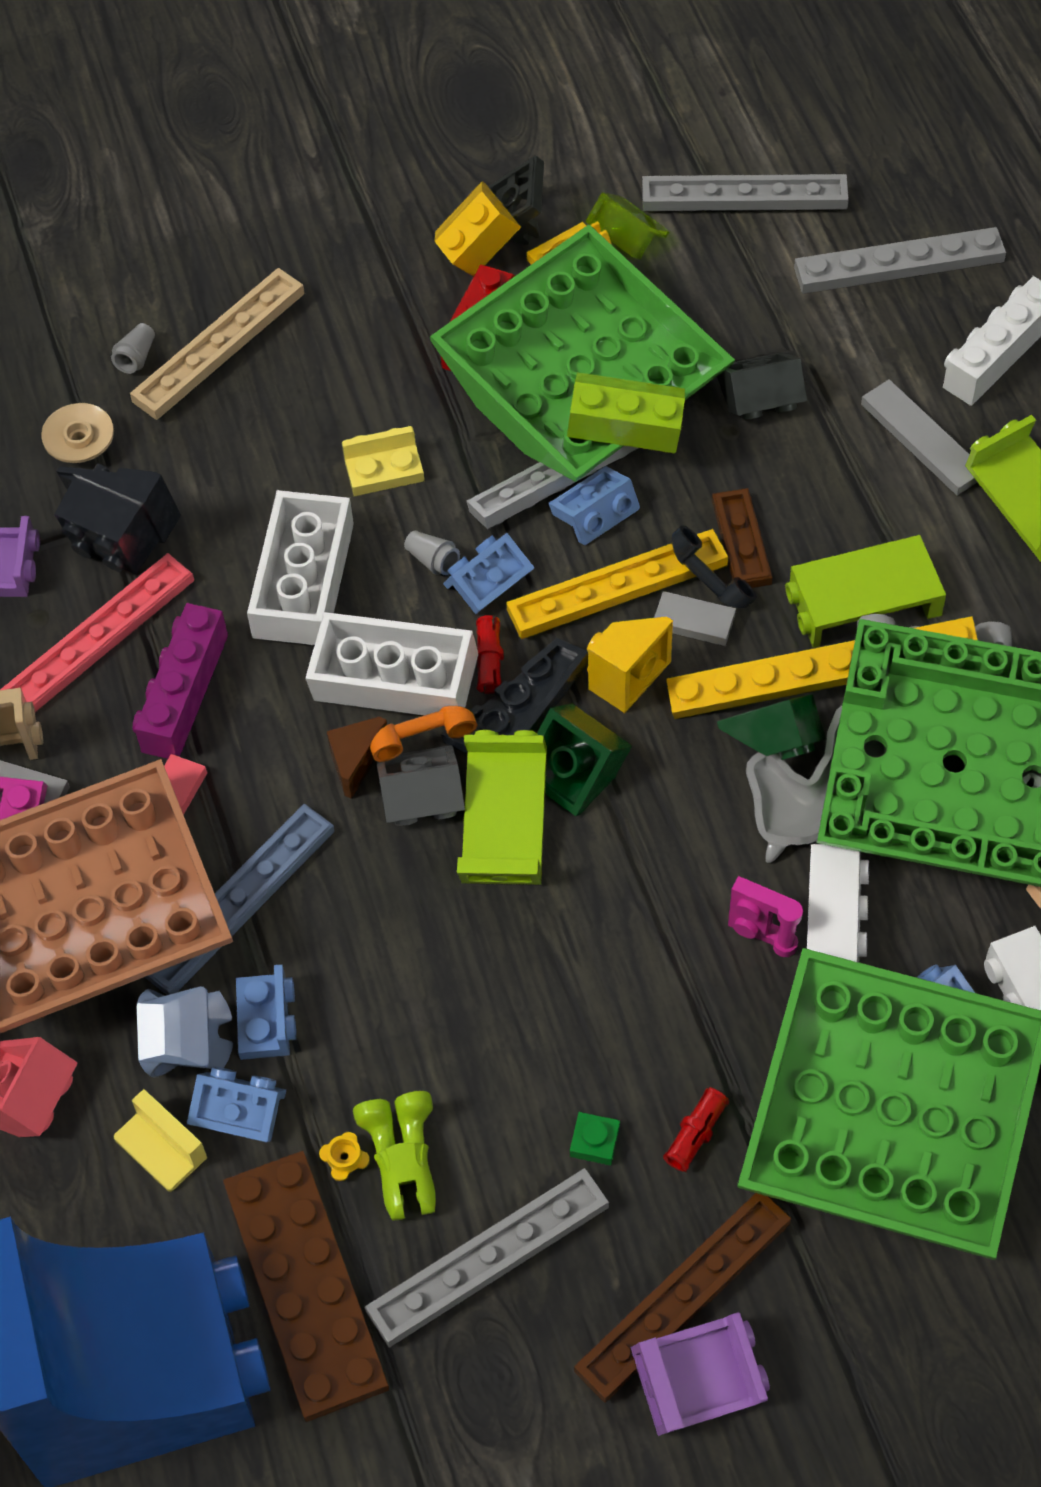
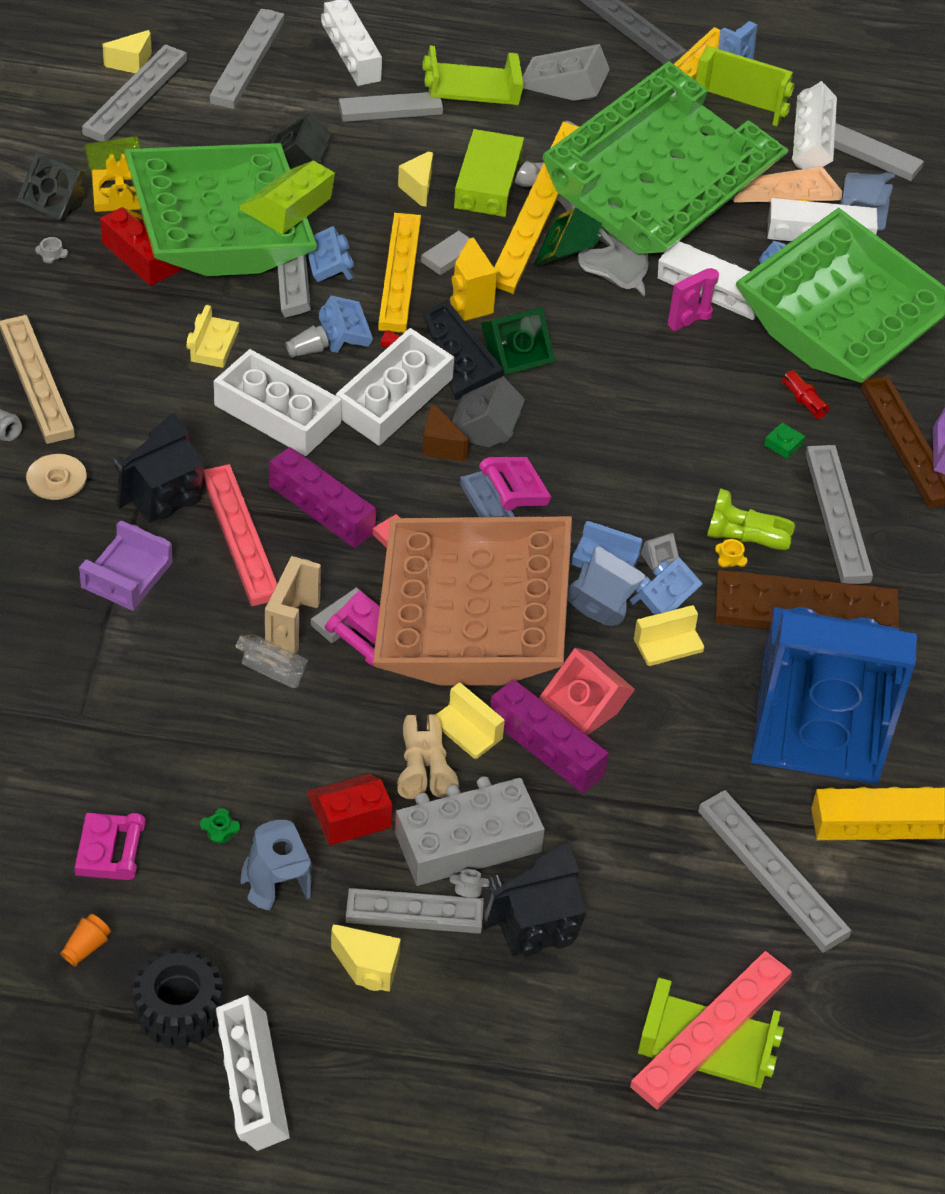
camera: 70 degrees left, 10 degrees down
orange bar [370,706,477,762] -> none
yellow slope [435,181,521,277] -> none
lime panel [457,730,547,885] -> none
black bar [672,525,757,608] -> none
reddish brown tile [712,488,773,588] -> none
none -> light grey plate [35,237,68,263]
none -> light yellow slope [102,30,152,73]
none -> light yellow slope [398,152,433,206]
none -> dark pink plate [479,457,551,511]
none -> light grey slope [641,533,679,570]

